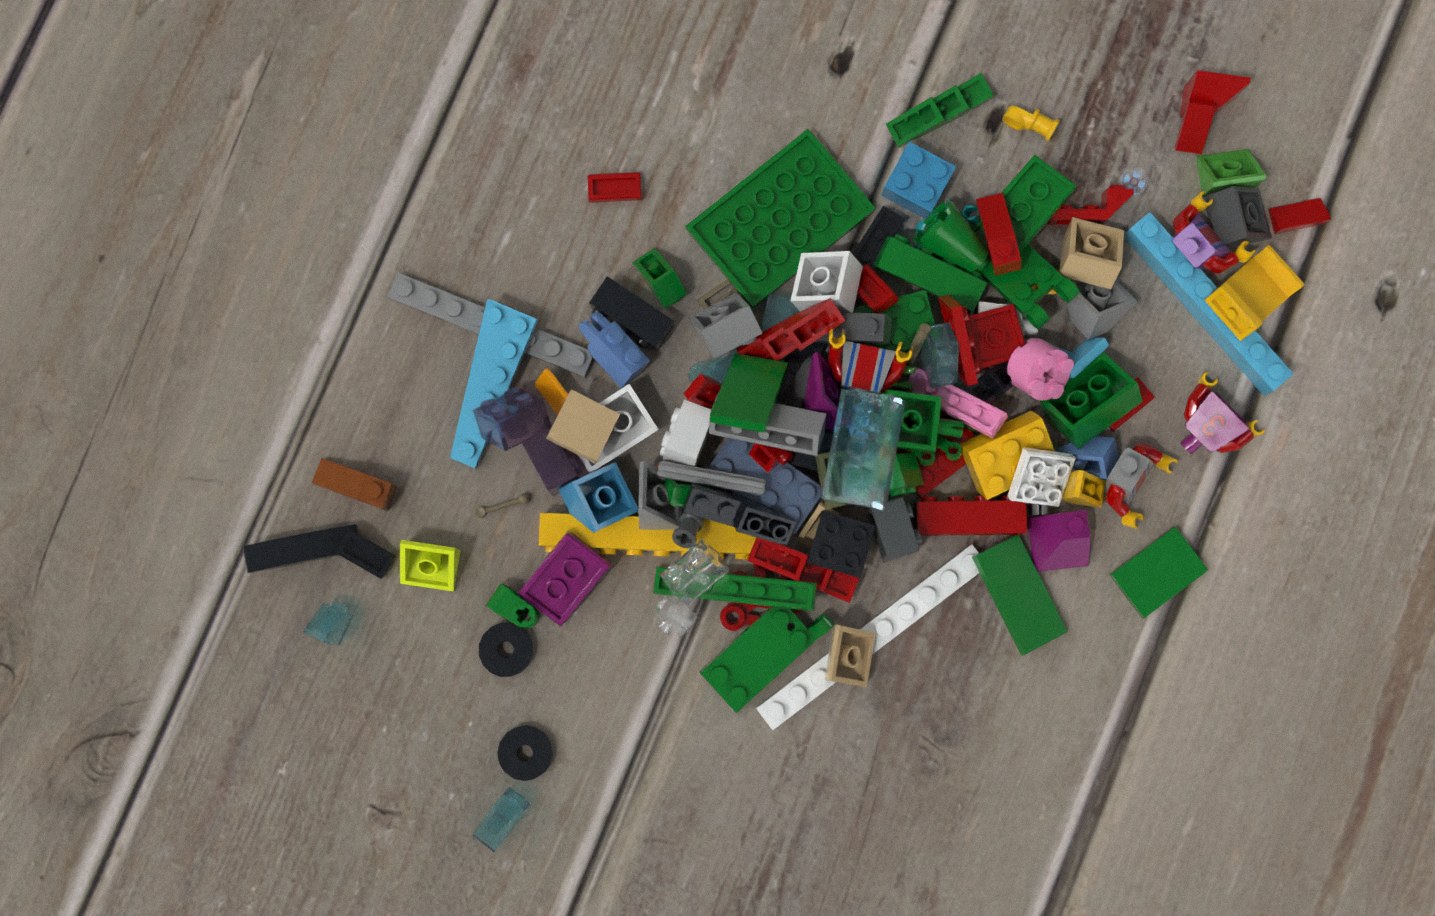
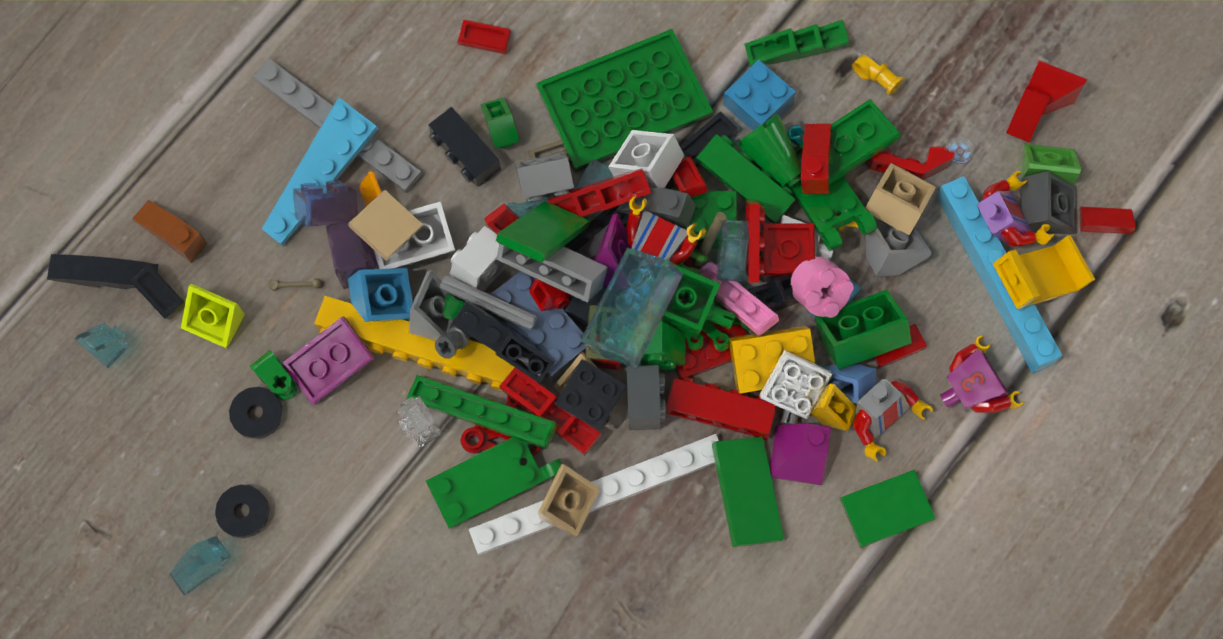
camera: 20 degrees right, 10 degrees down
medium blue hinge [579,312,650,389] -> none
clear brick [660,539,730,605] -> none
medium azure tile [1068,337,1109,378] -> none

